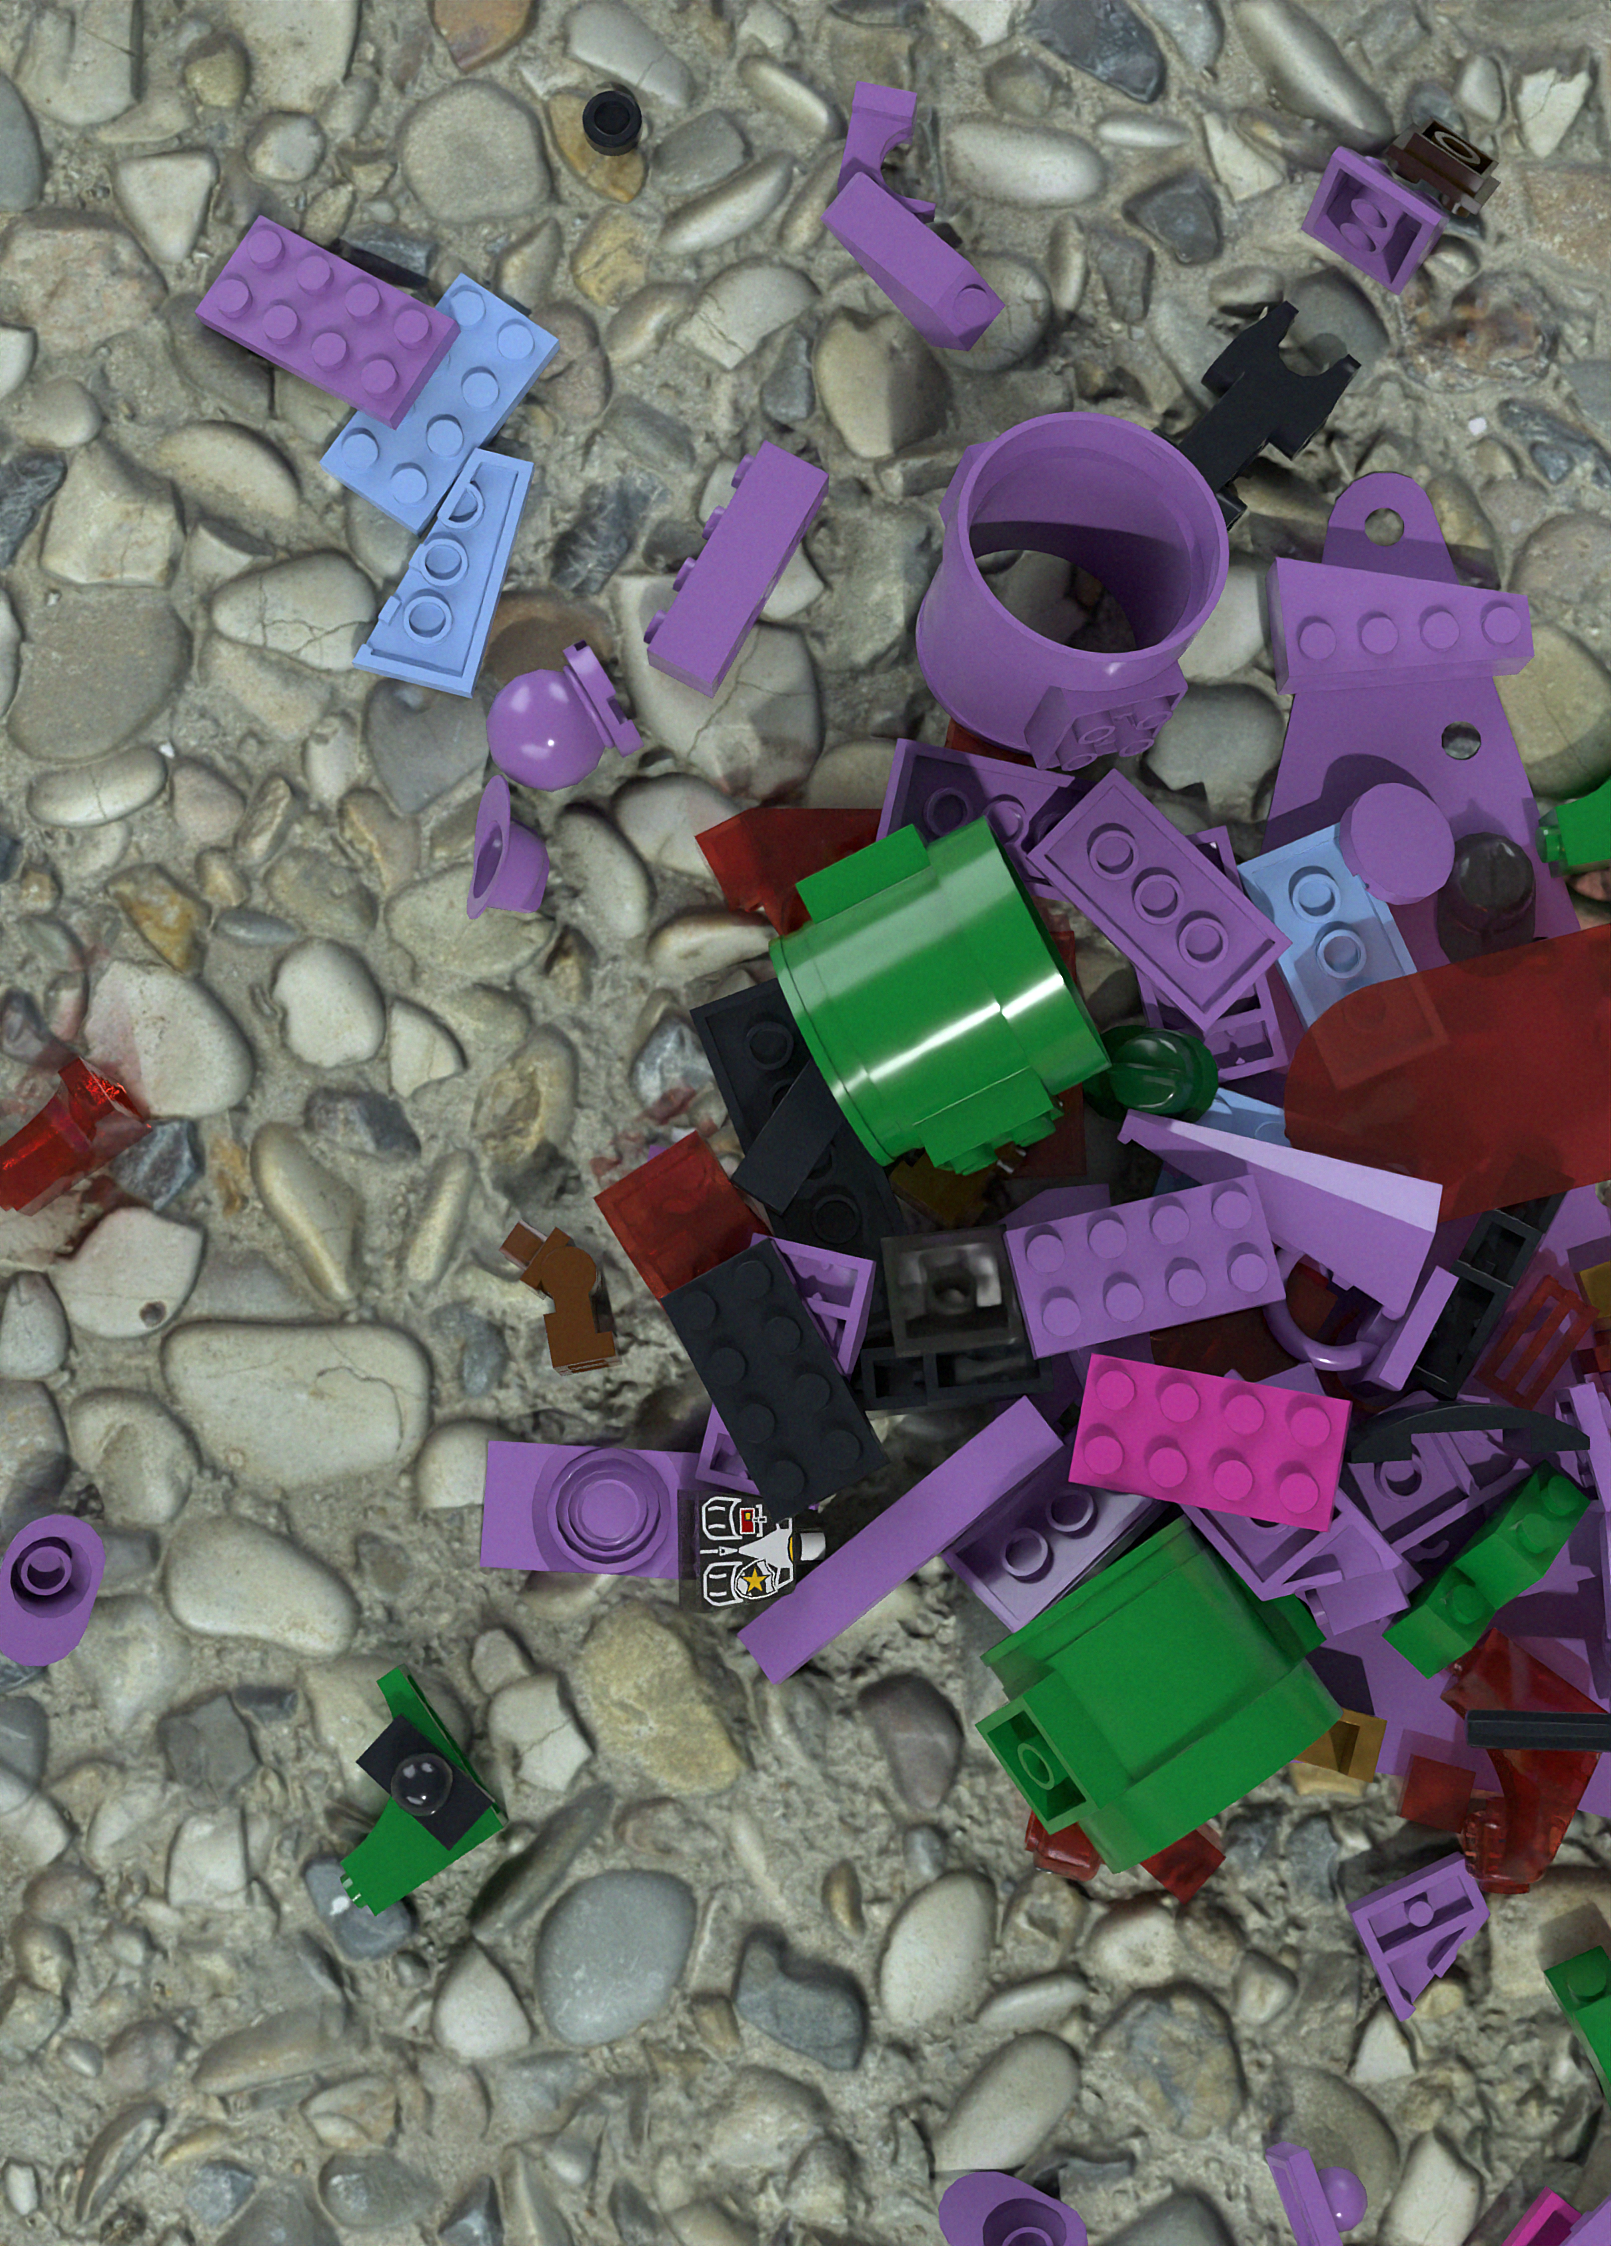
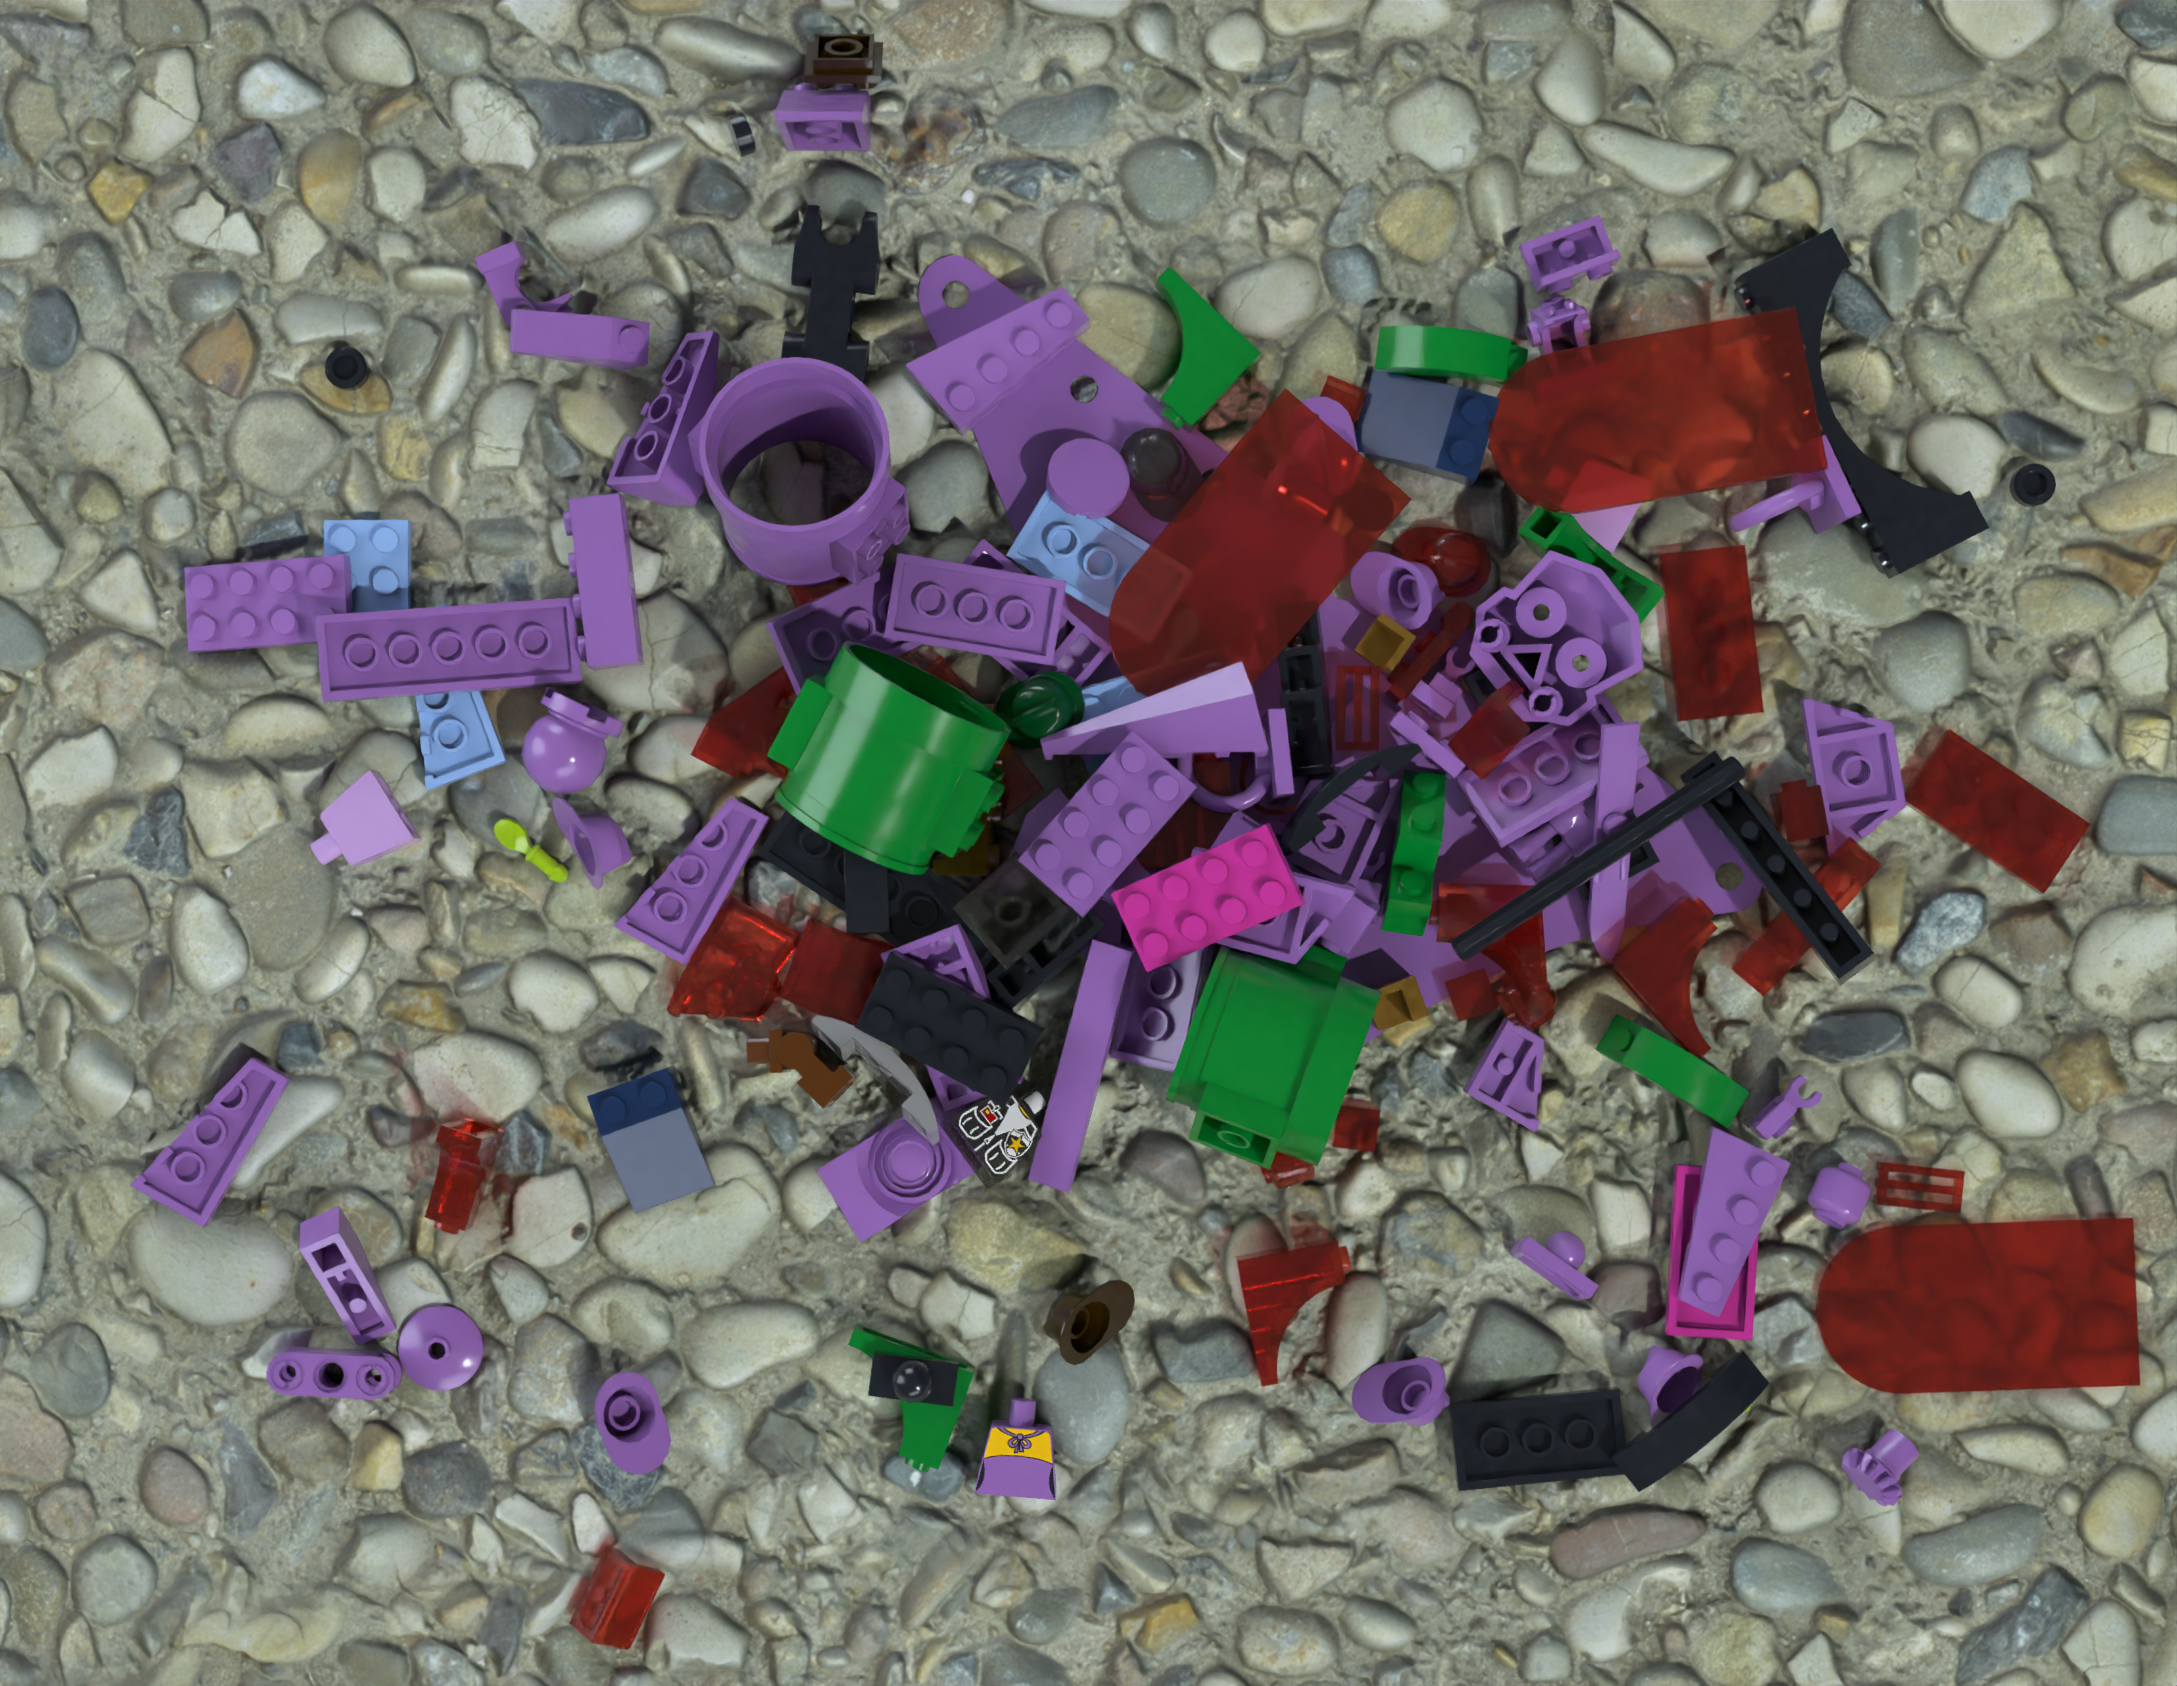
camera: 30 degrees left, 5 degrees up
none -> lavender torso [310,770,422,866]
none -> medium lavender plate [315,597,582,703]
none -> lime piece [493,818,568,883]
none -> slope [587,1065,716,1214]
none -> medium lavender wedge [606,331,720,507]
none -> medium lavender wing [614,797,770,966]
none -> clear red slope [667,896,802,1022]
none -> black tile [726,112,756,157]
none -> light grey slope [811,1015,940,1146]
none -> medium lavender torso [975,1397,1057,1500]
none -> dark brown piece [1043,1280,1135,1365]
none -> clear red arch [1235,1237,1351,1387]

